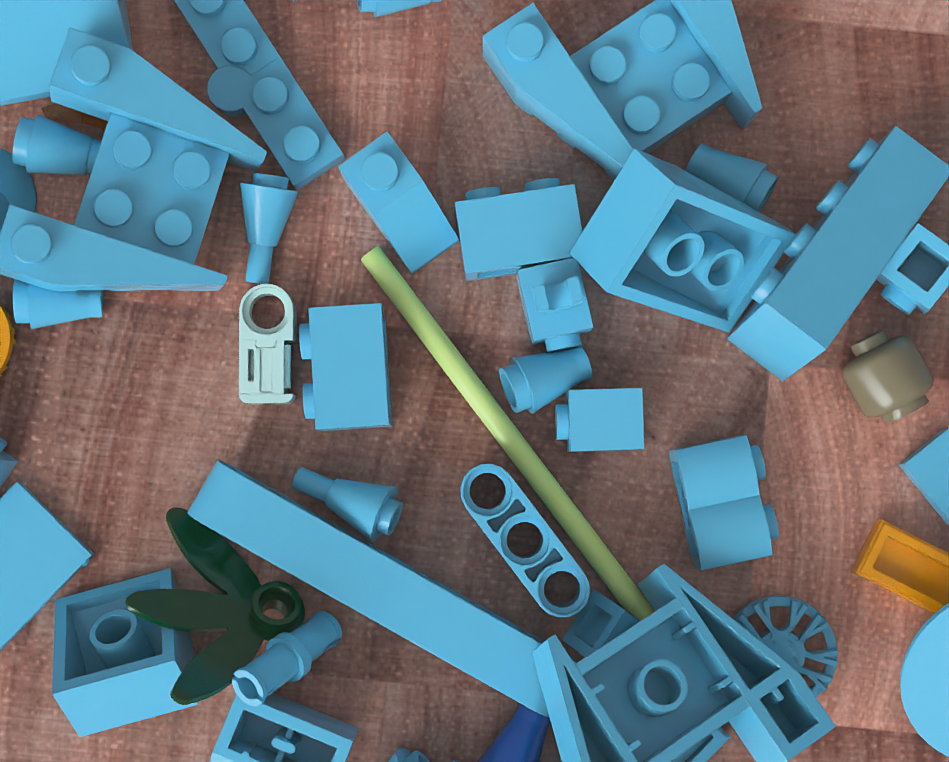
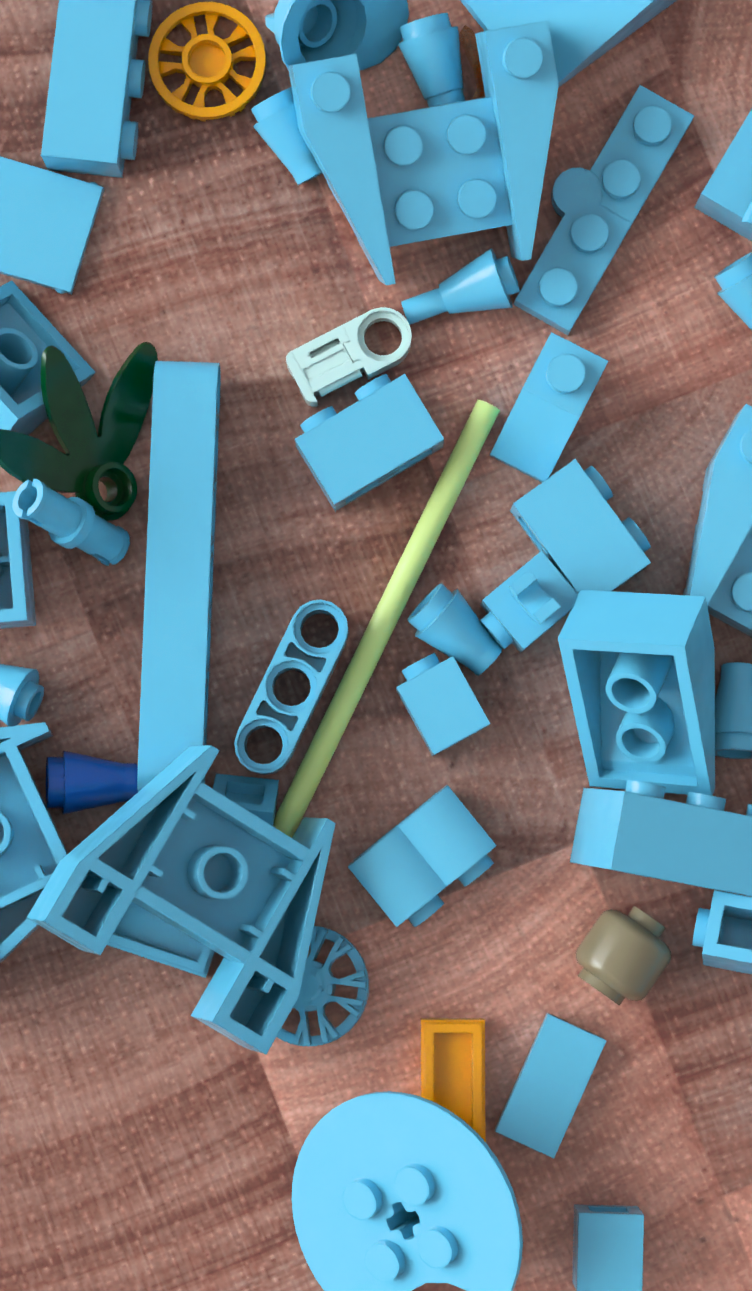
camera: 60 degrees right, 0 degrees up
medium azure cone [292,467,403,542] -> none

